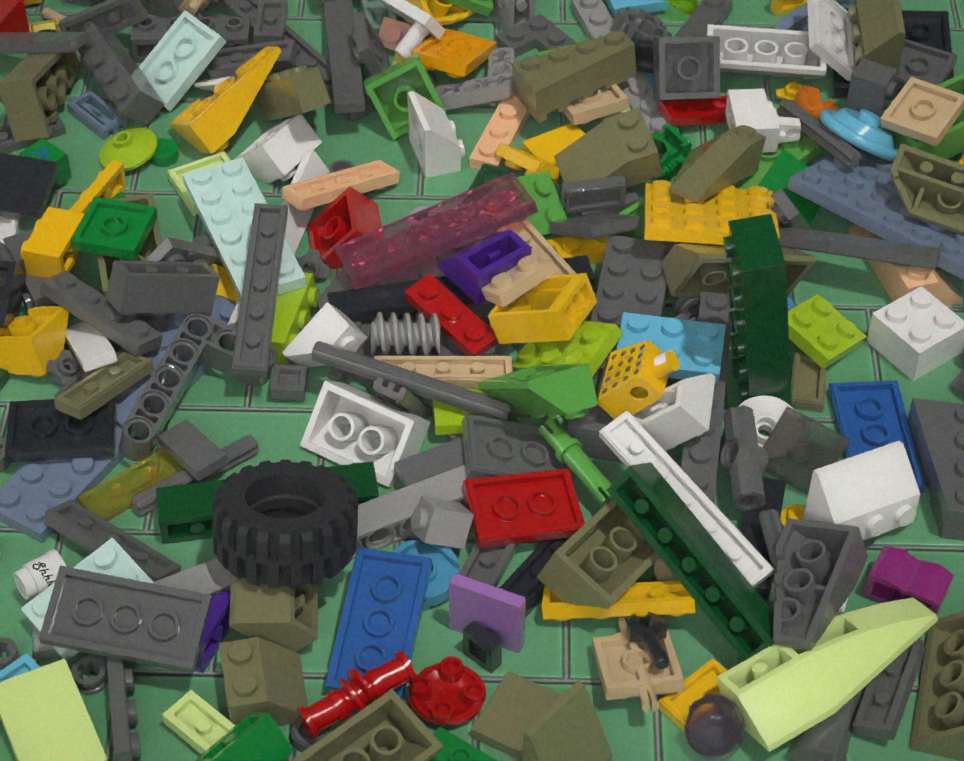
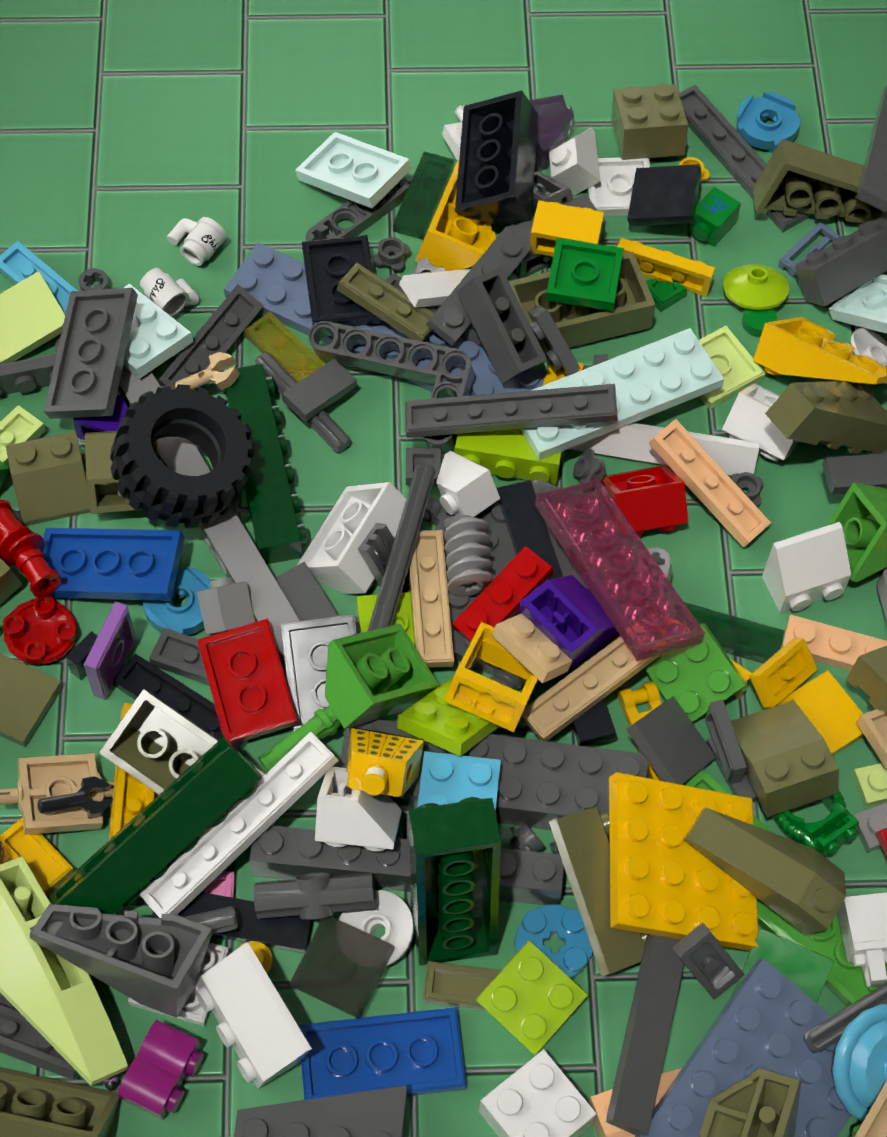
camera: 85 degrees right, 15 degrees up
none -> tan bar [175,352,240,390]
none -> dark grey plate [373,237,410,271]

